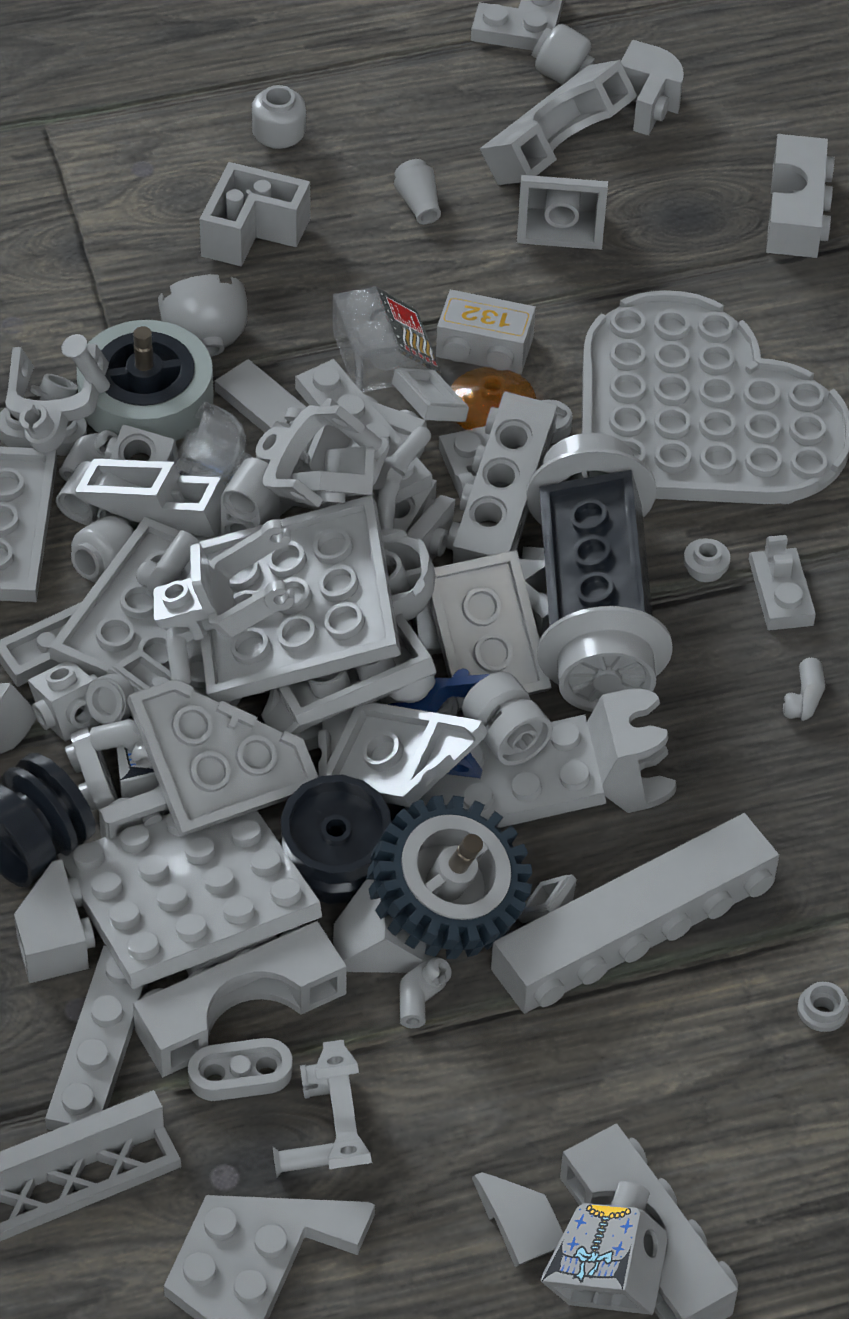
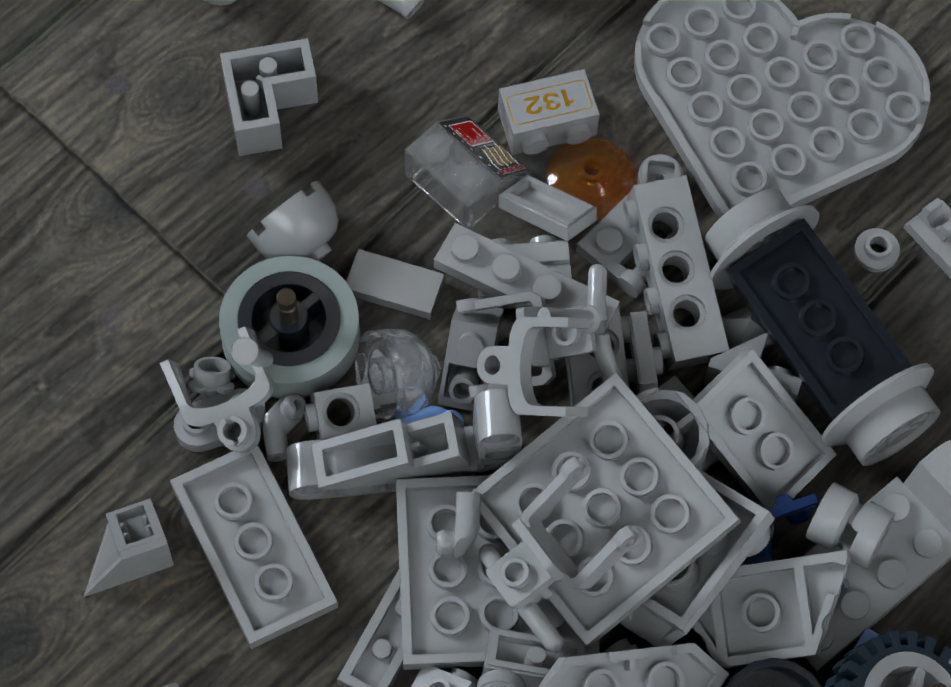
camera: 30 degrees left, 15 degrees up
light grey head [71,516,135,583] -> none
light grey bracket [290,446,378,505] -> none

